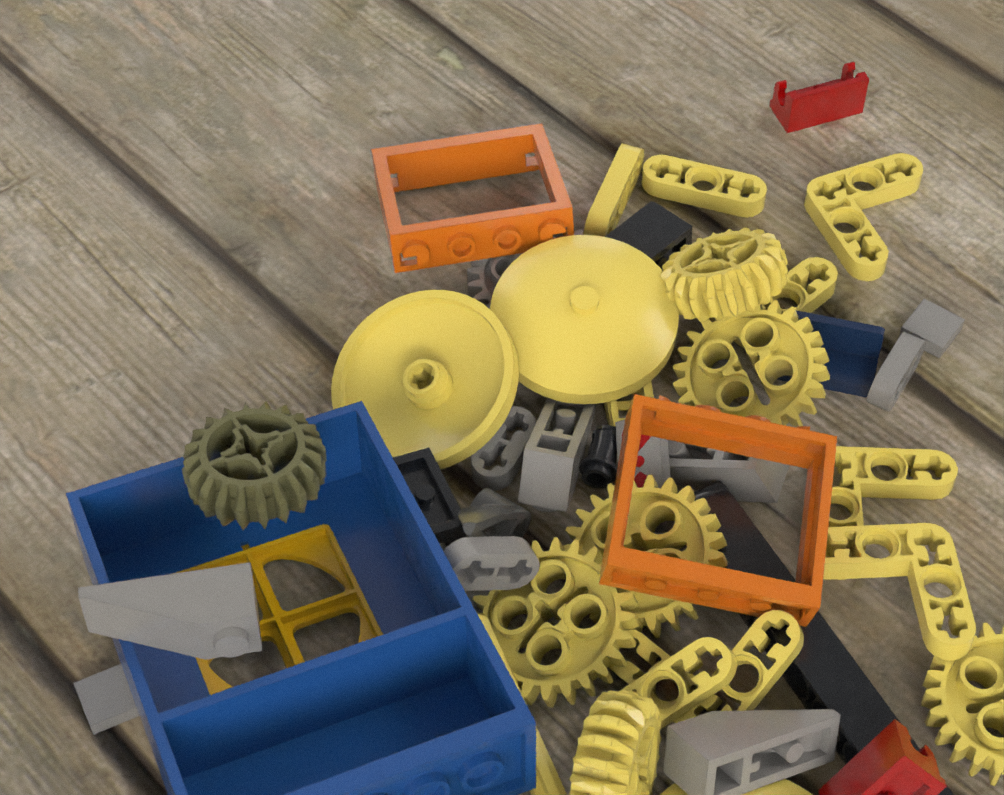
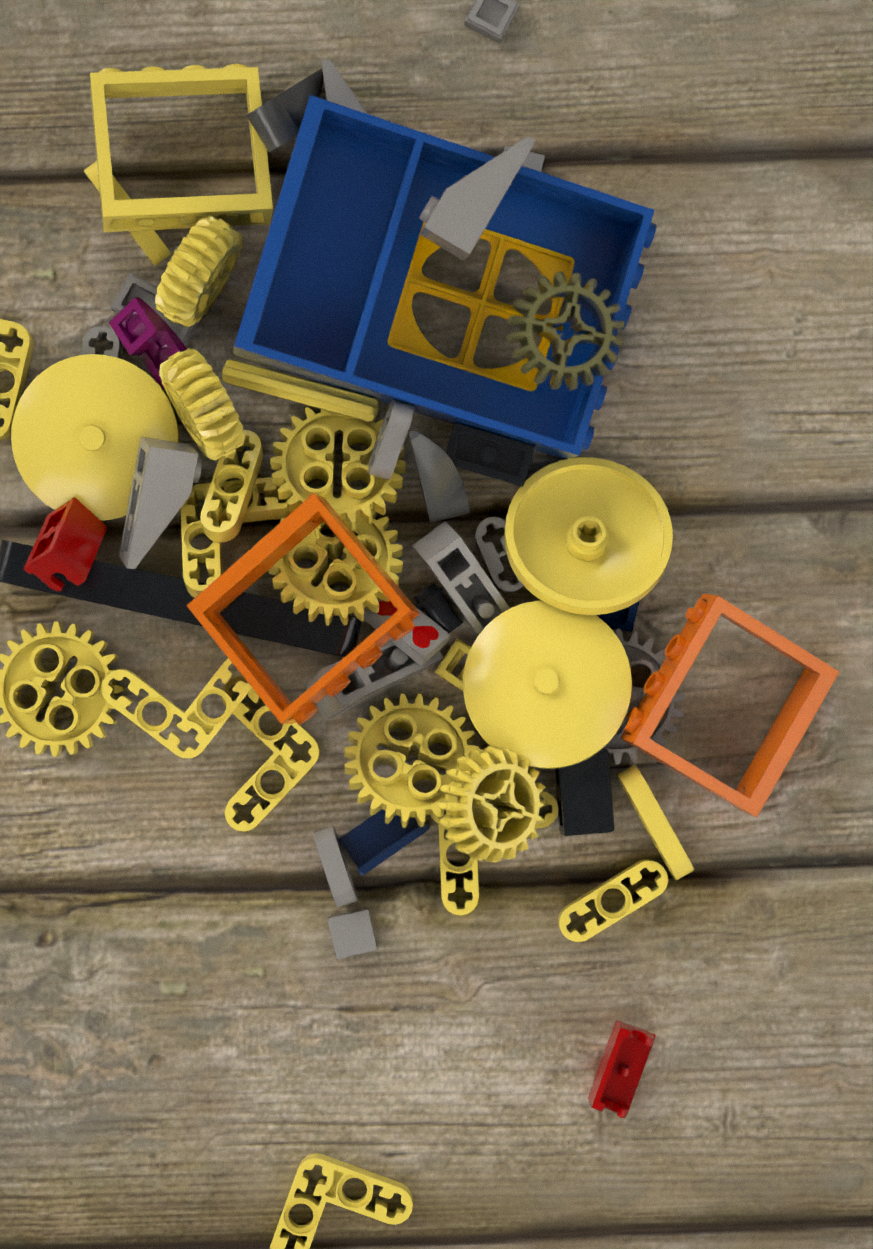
camera: 130 degrees right, 35 degrees up
light yellow beam [804,153,923,281] -> none

